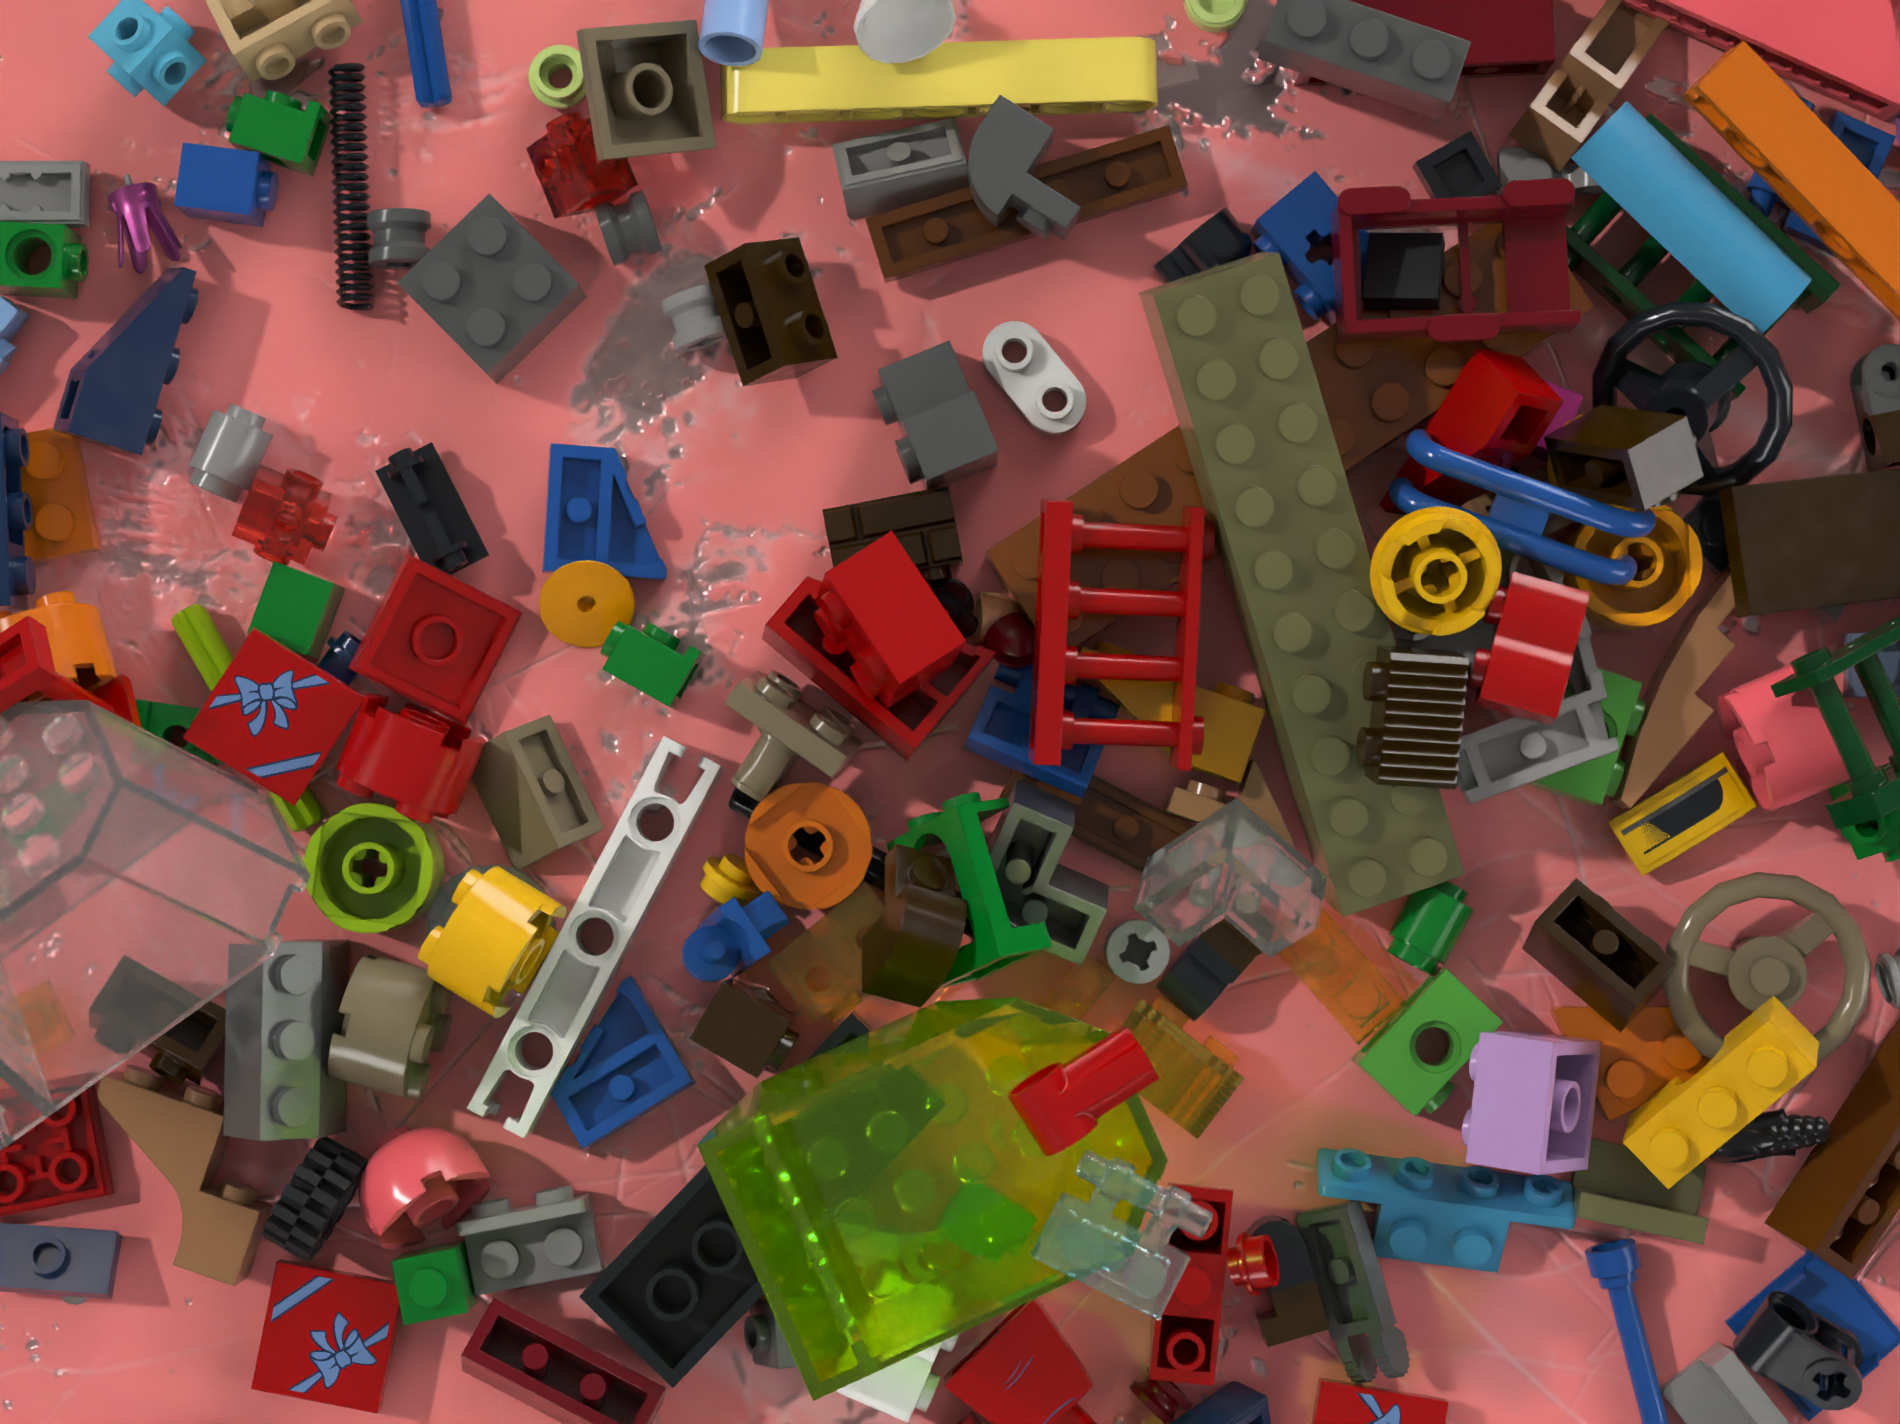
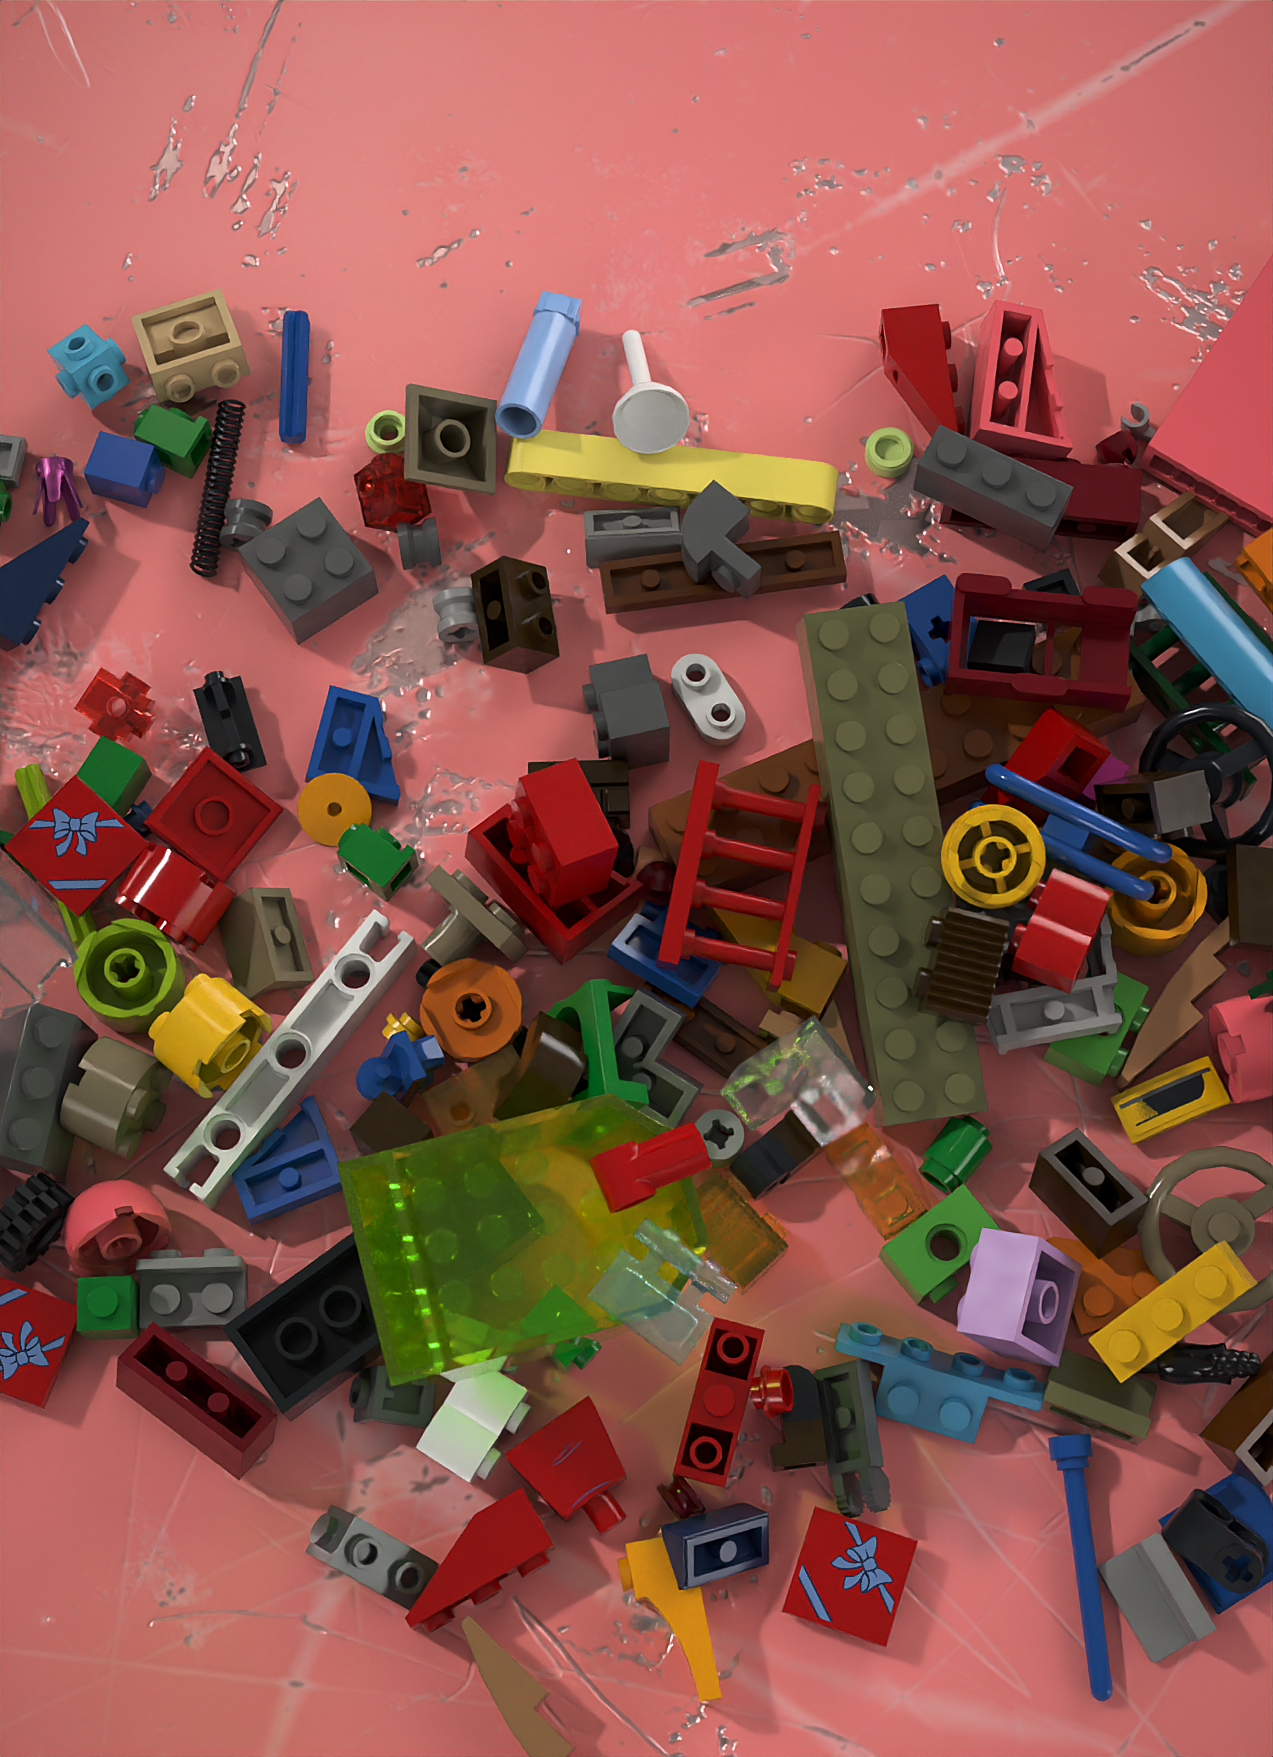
camera: 10 degrees right, 15 degrees down
light grey brick [189,403,273,503] -> none

